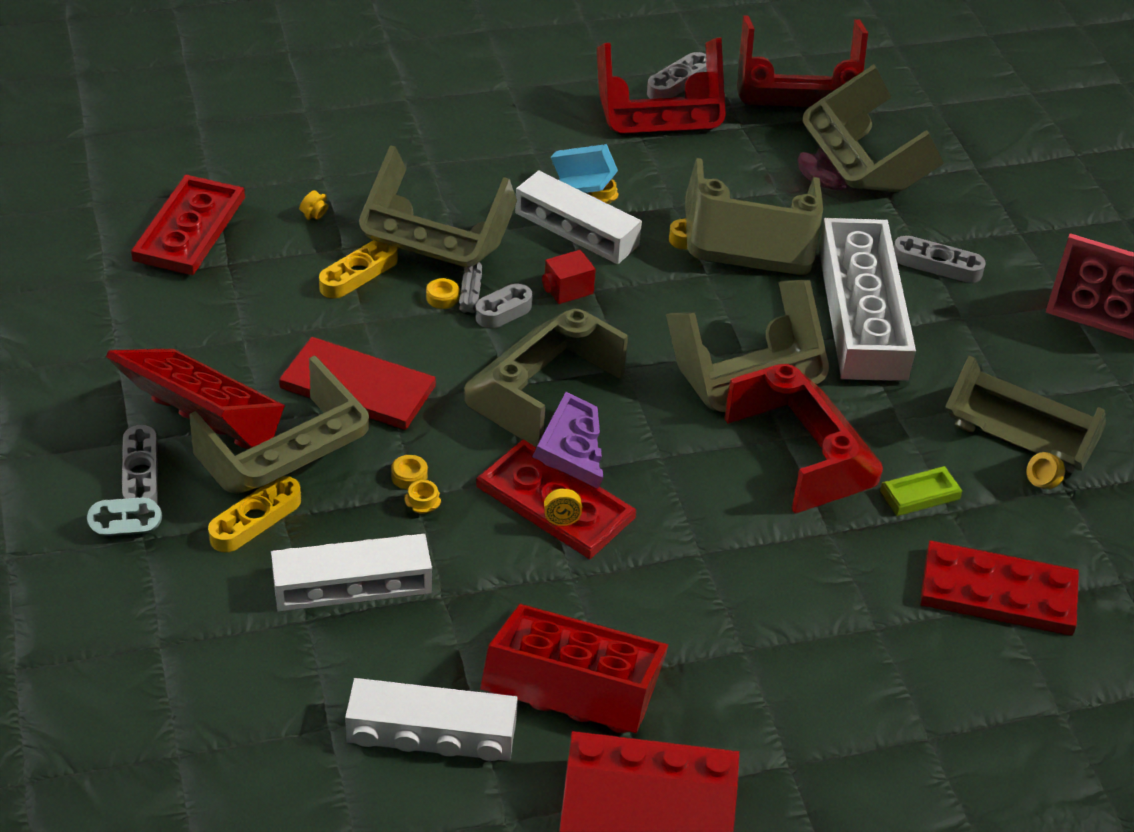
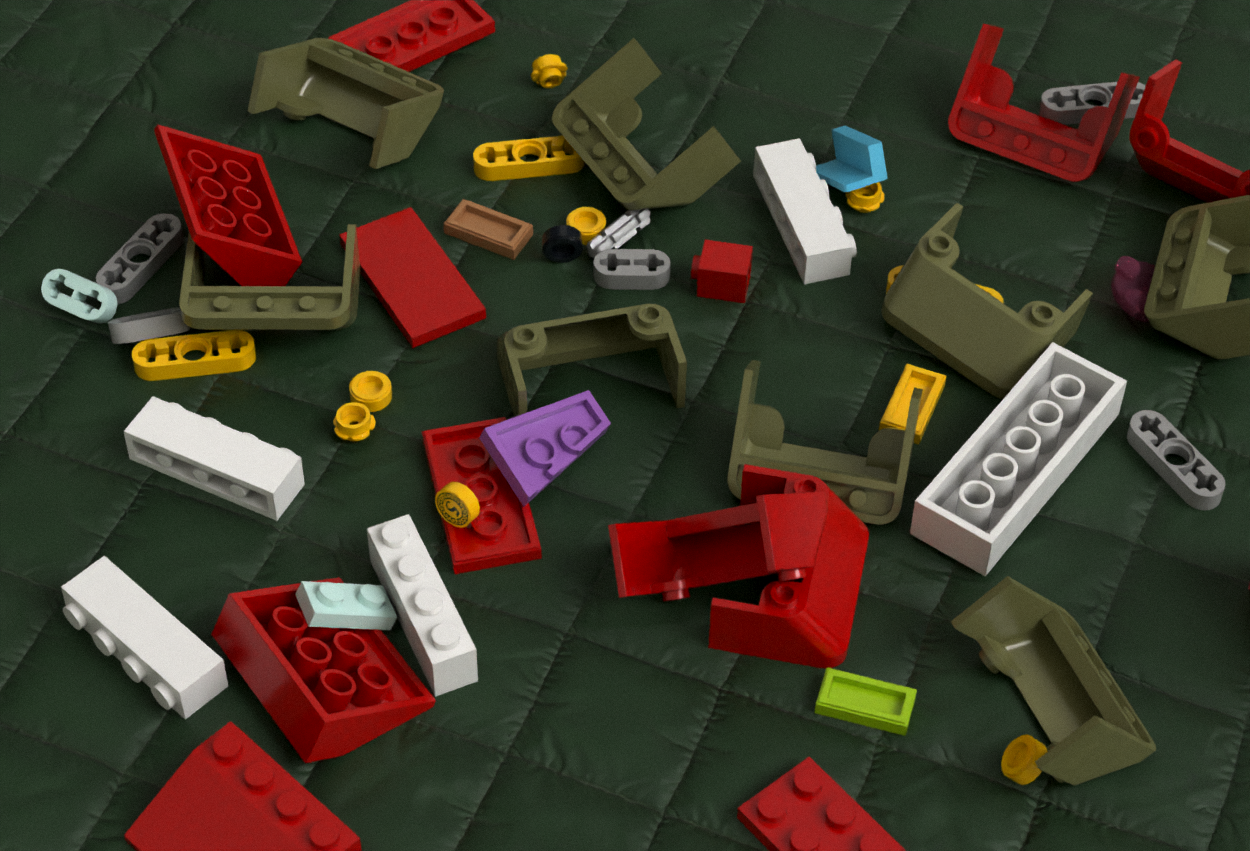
camera: 40 degrees right, 5 degrees up
none -> light grey beam [108,307,191,344]
none -> olive windscreen [247,38,444,169]
none -> light aqua plate [295,581,397,630]
none -> white brick [367,514,478,697]
none -> medium nougat tile [444,199,533,260]
none -> black tile [542,225,583,263]
none -> red windscreen [608,492,828,602]
none -> yellow tile [879,364,947,444]

